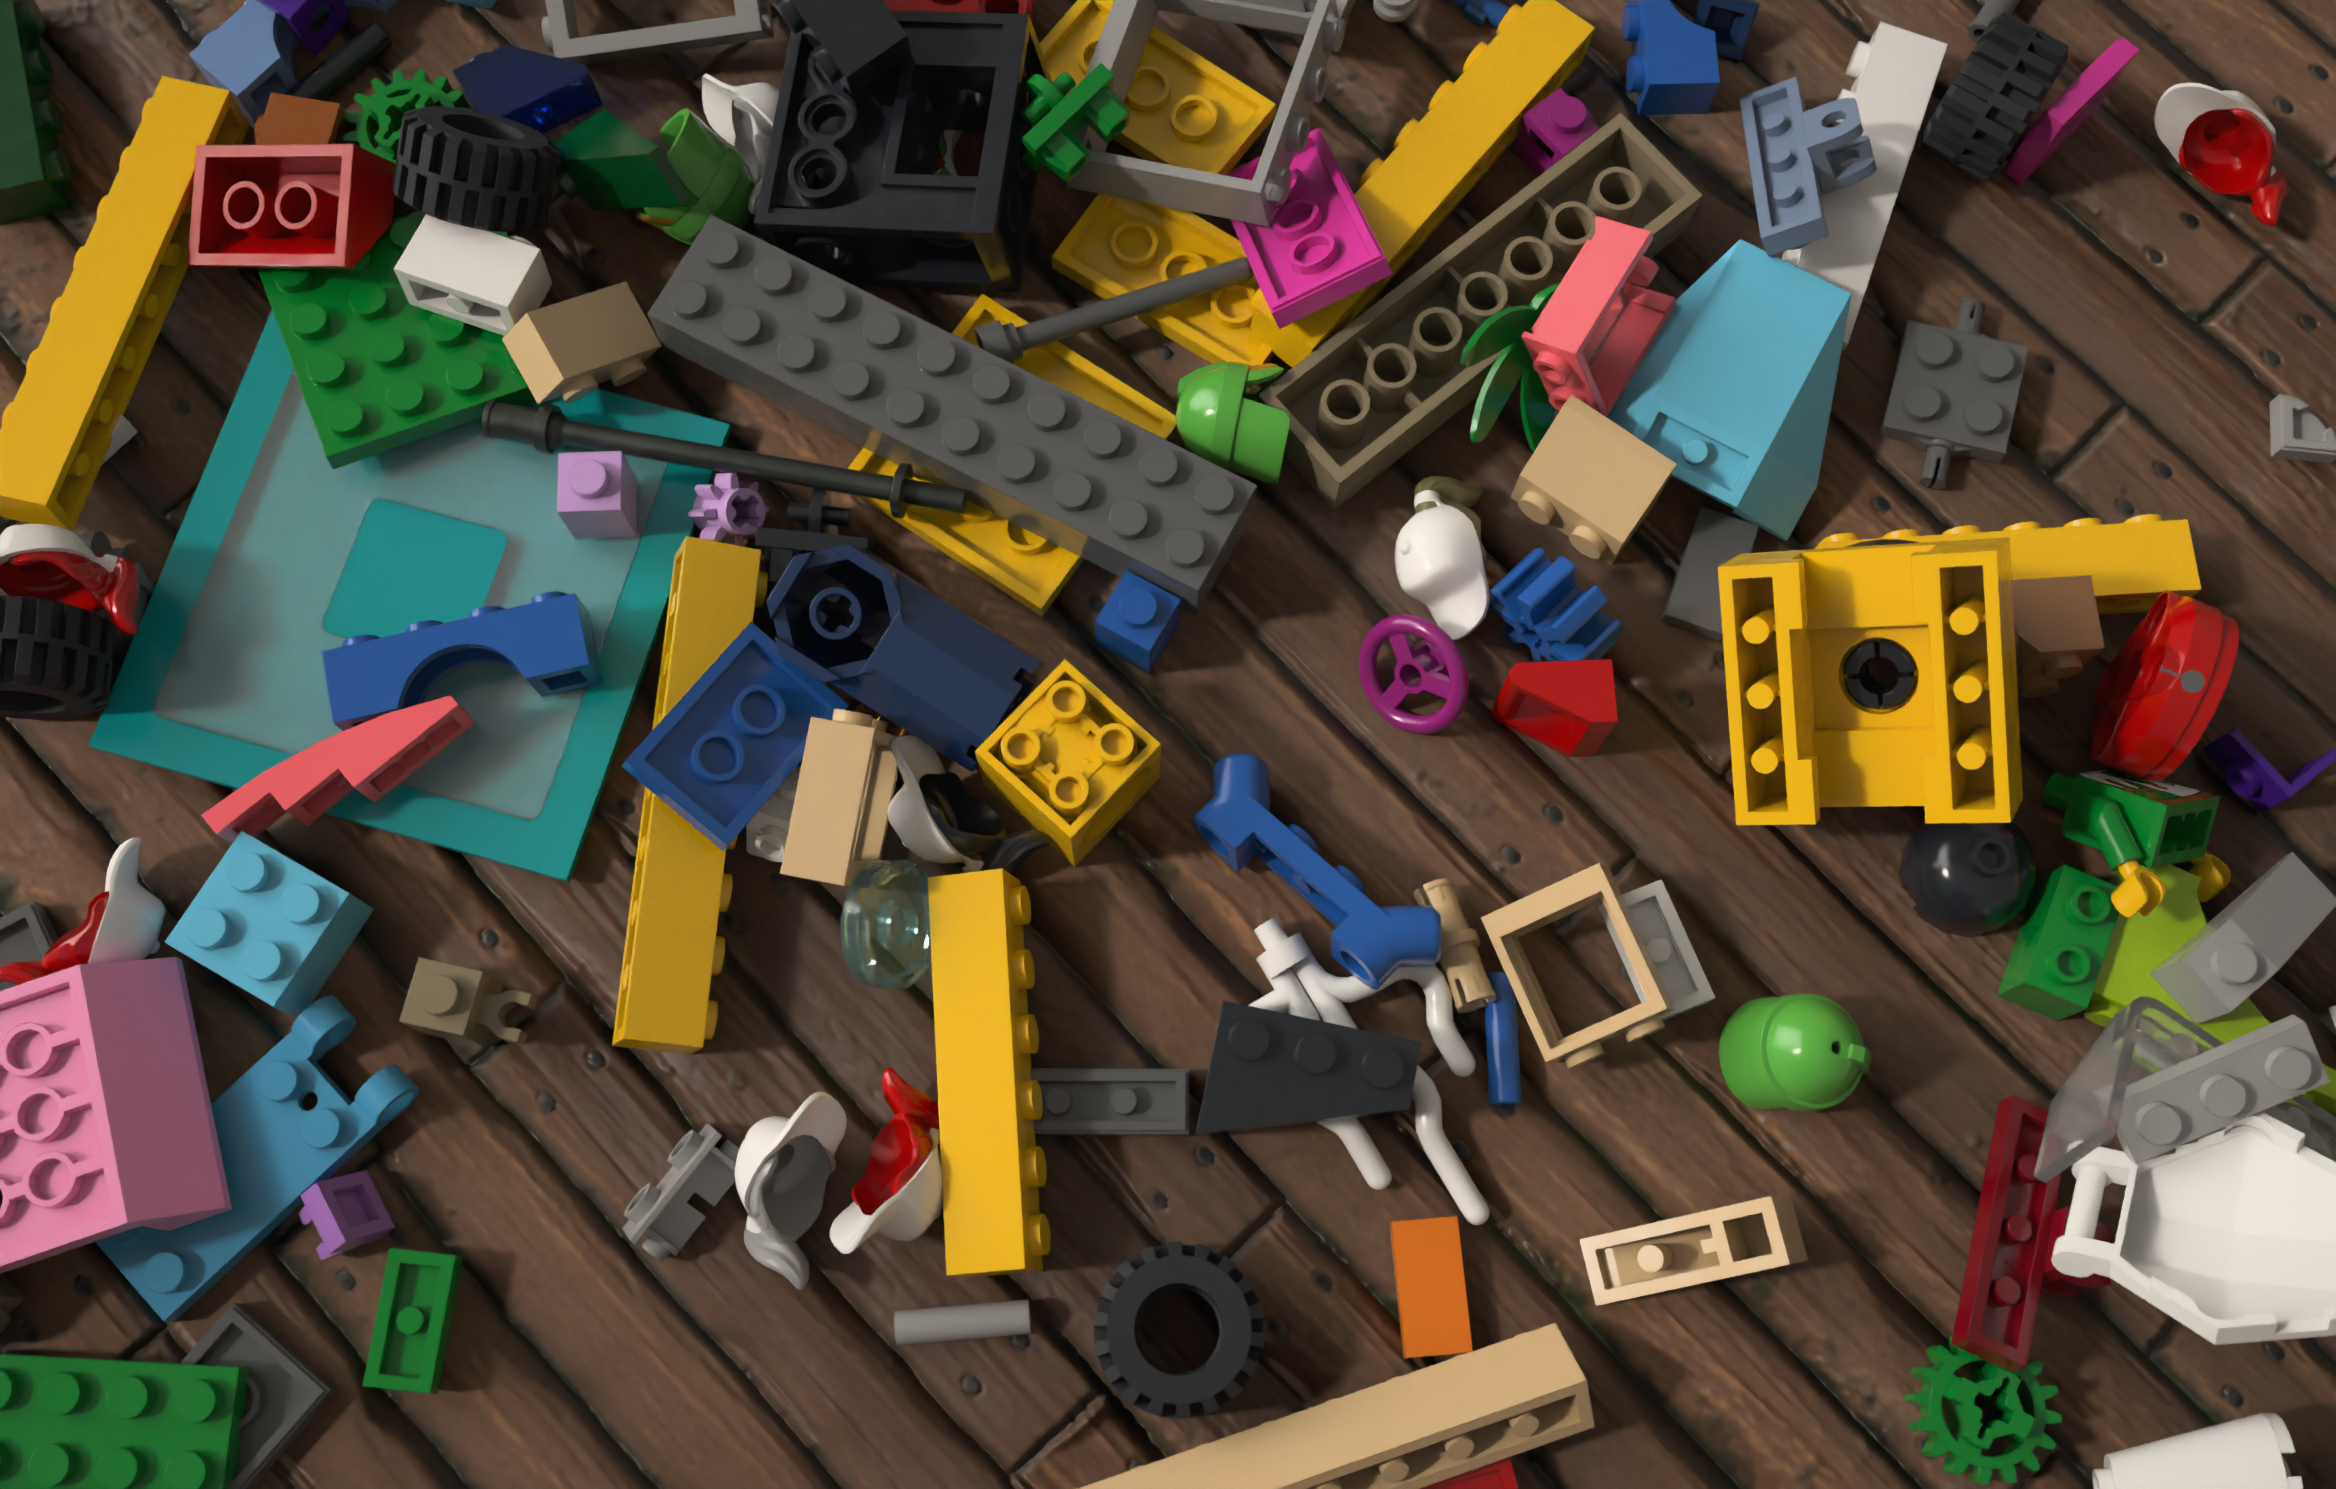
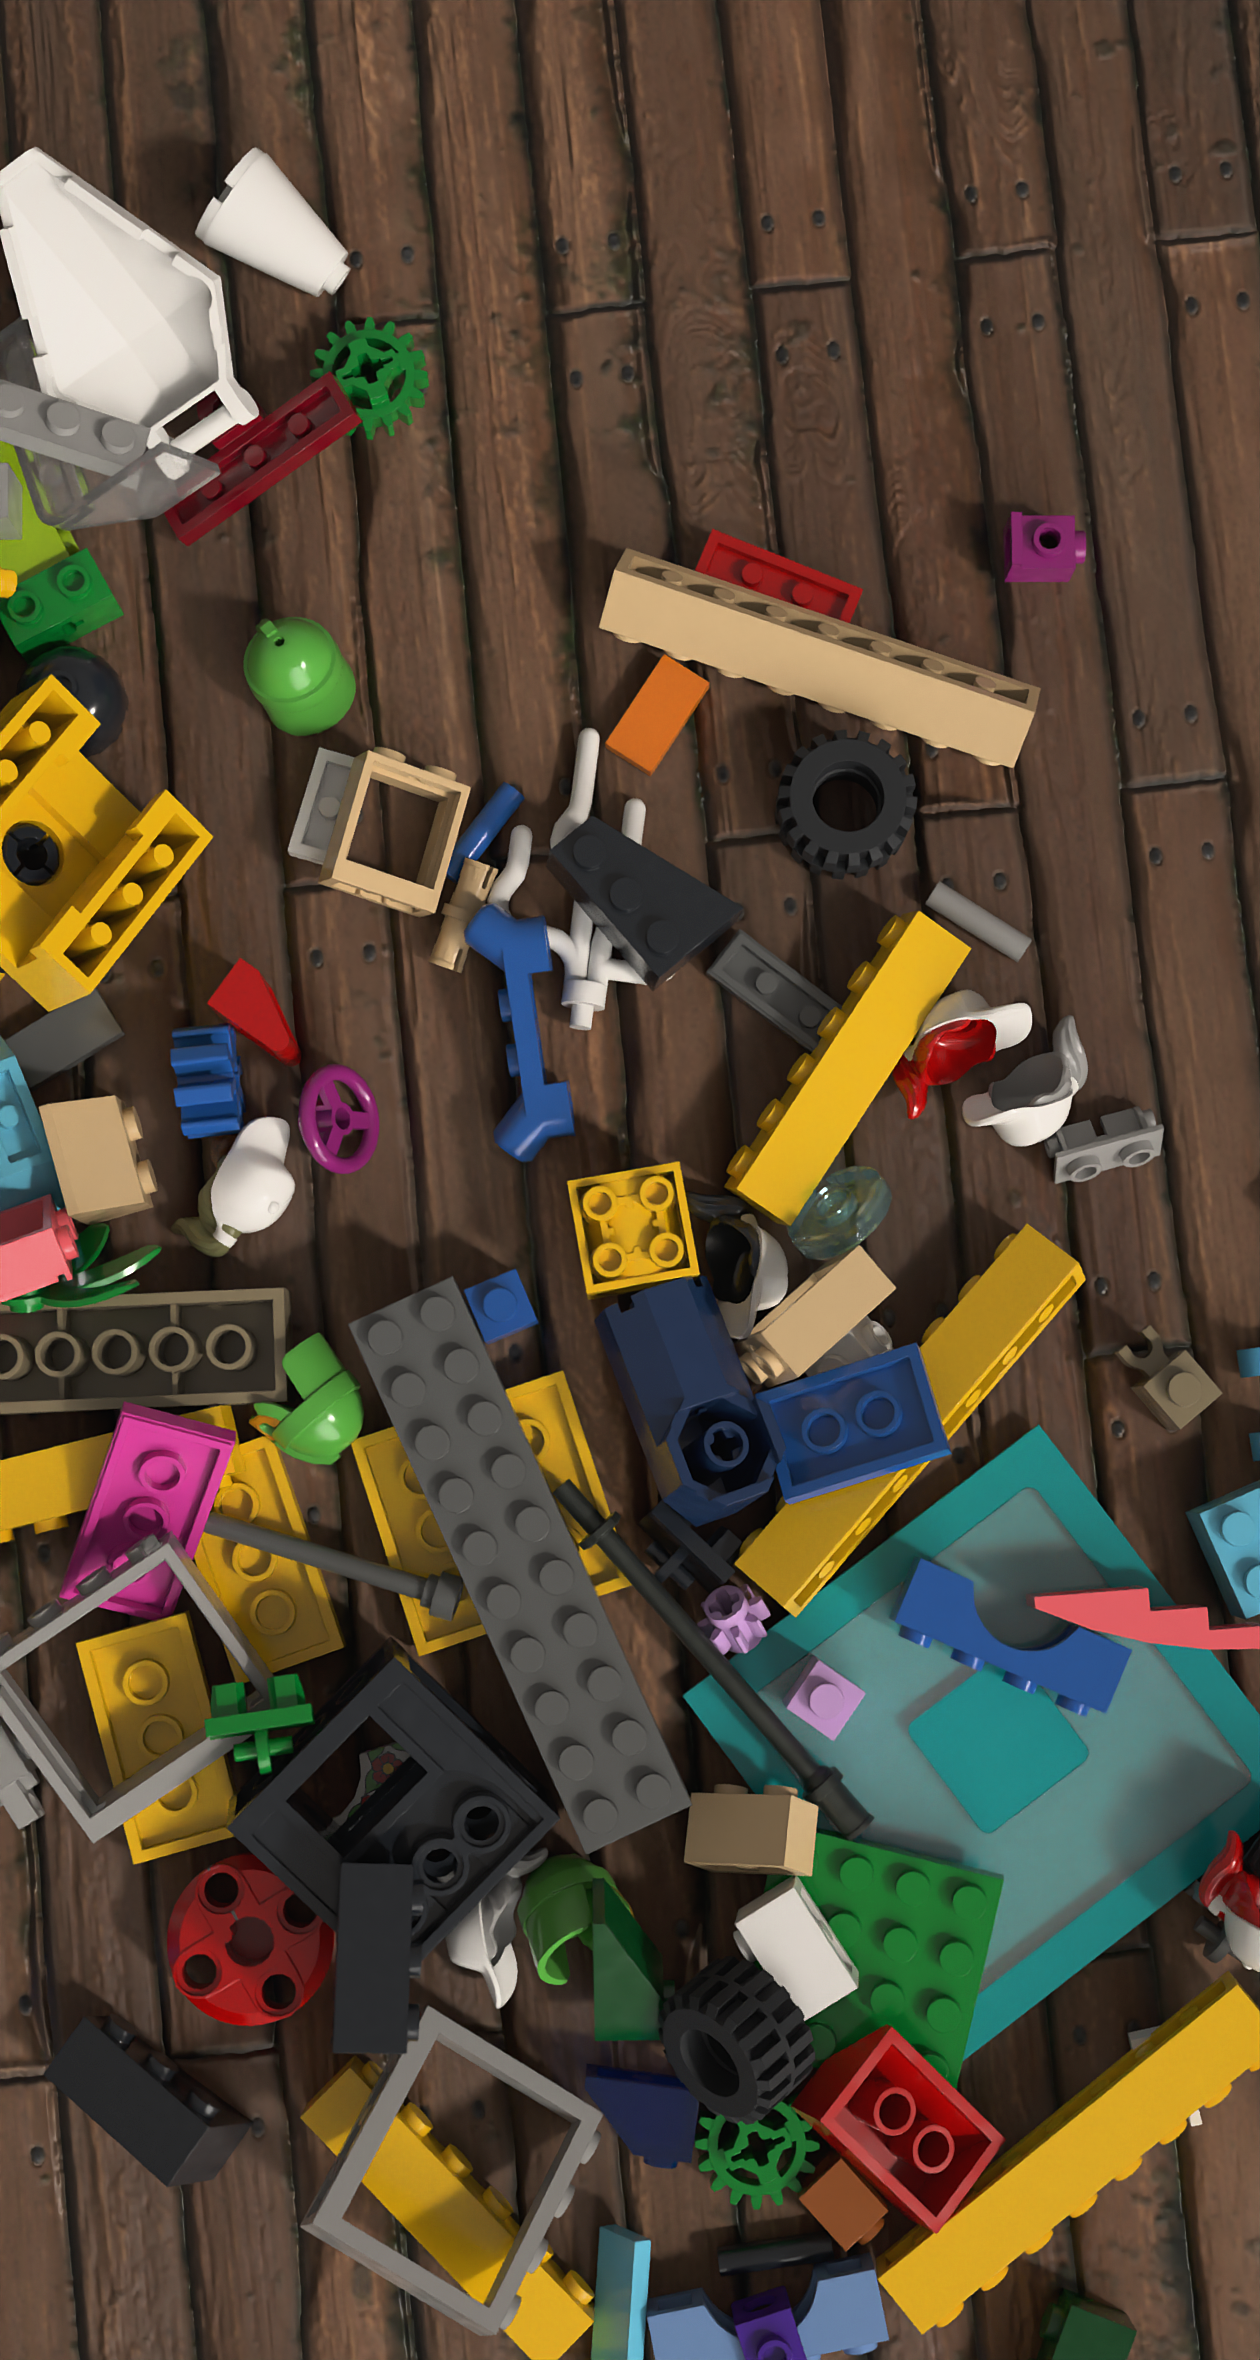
camera: 145 degrees left, 10 degrees up
tan slope [1579,1194,1808,1306] -> none

